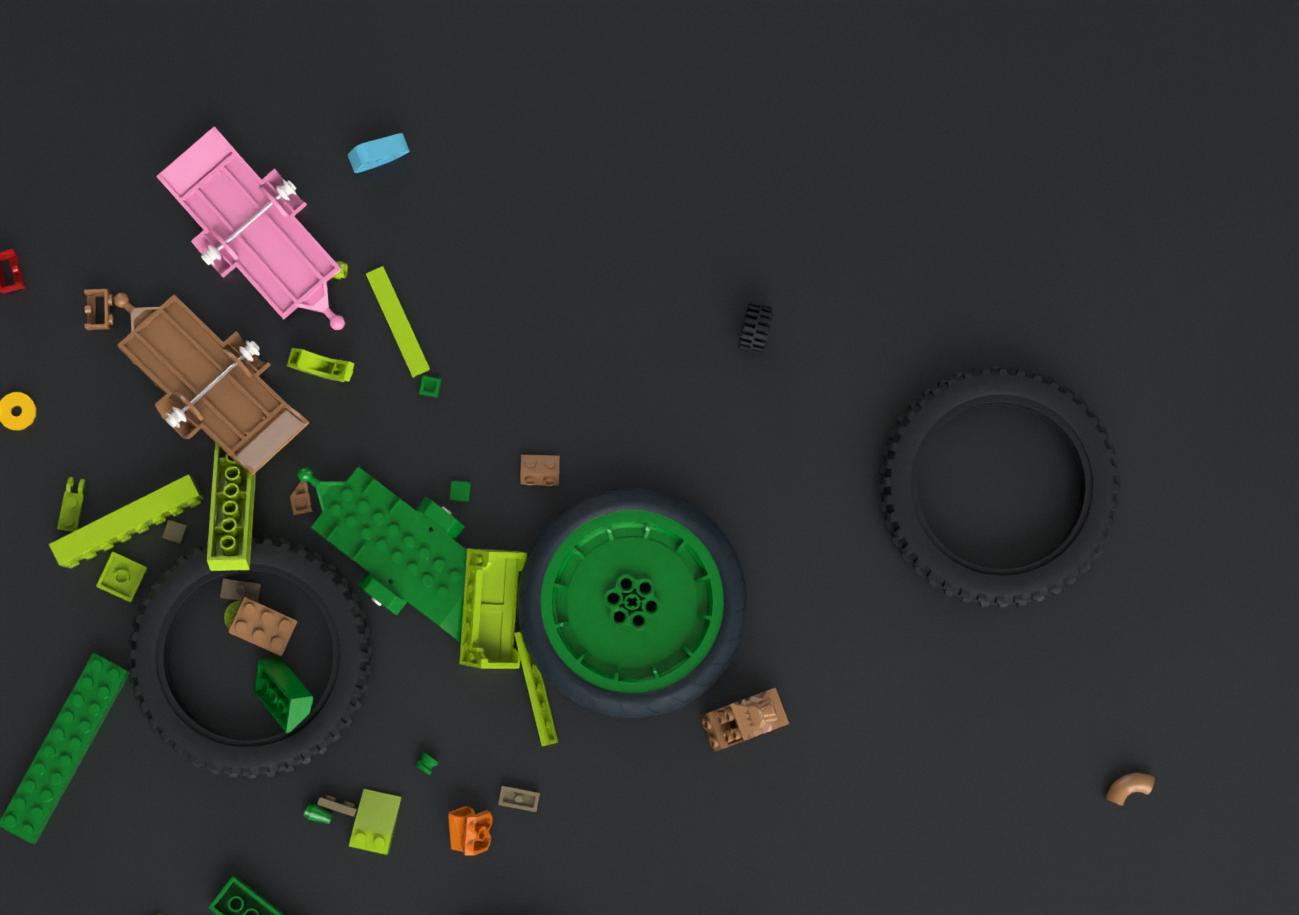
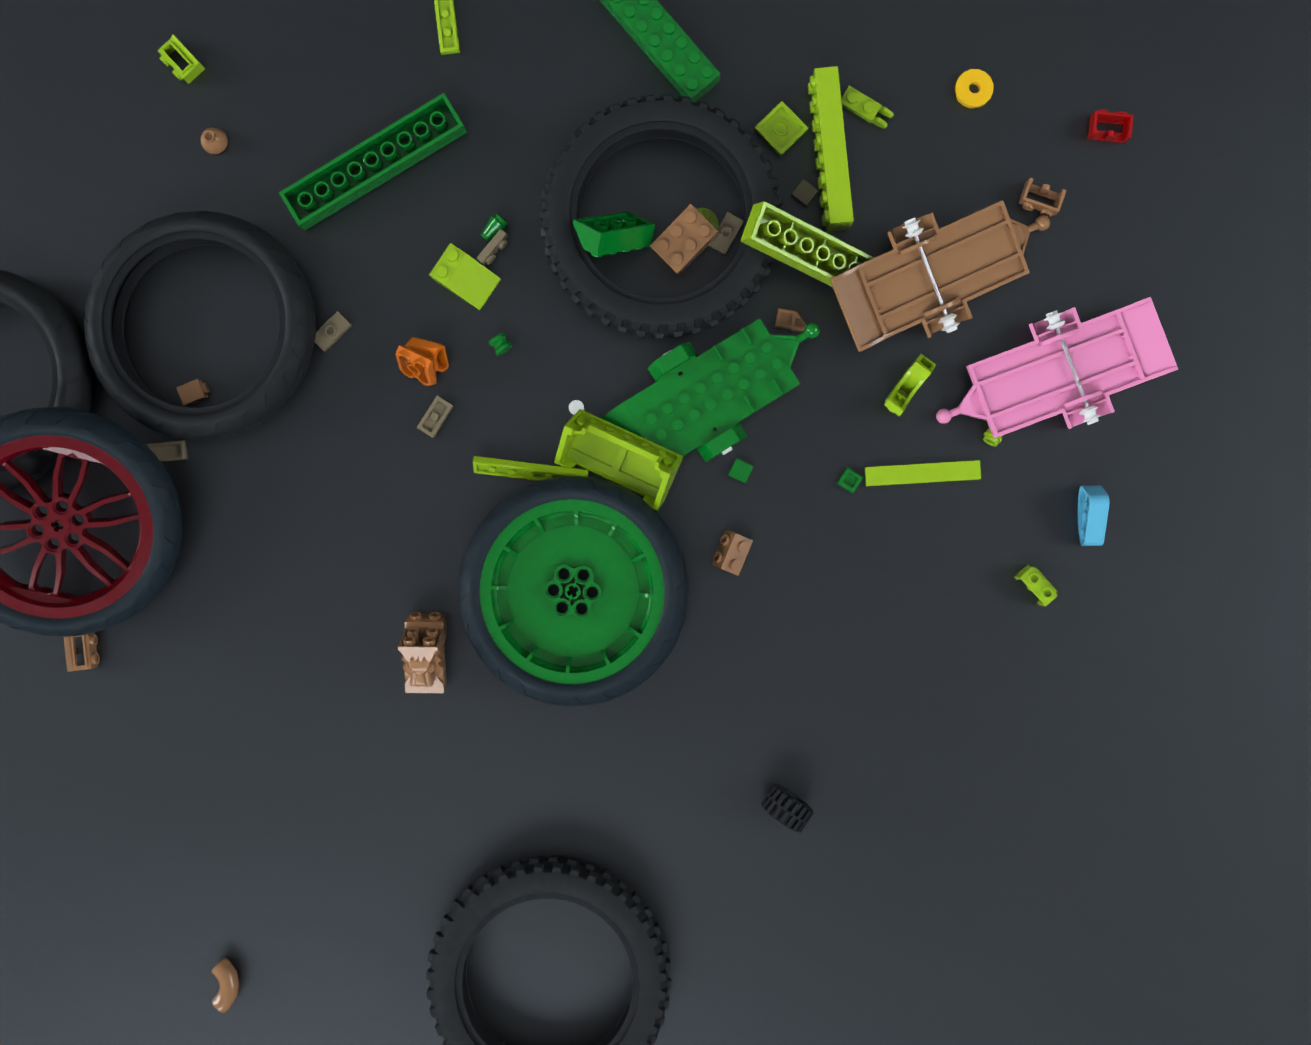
camera: 115 degrees right, 5 degrees up
none -> white sticker [569,400,584,415]
none -> lime window [1014,565,1058,606]

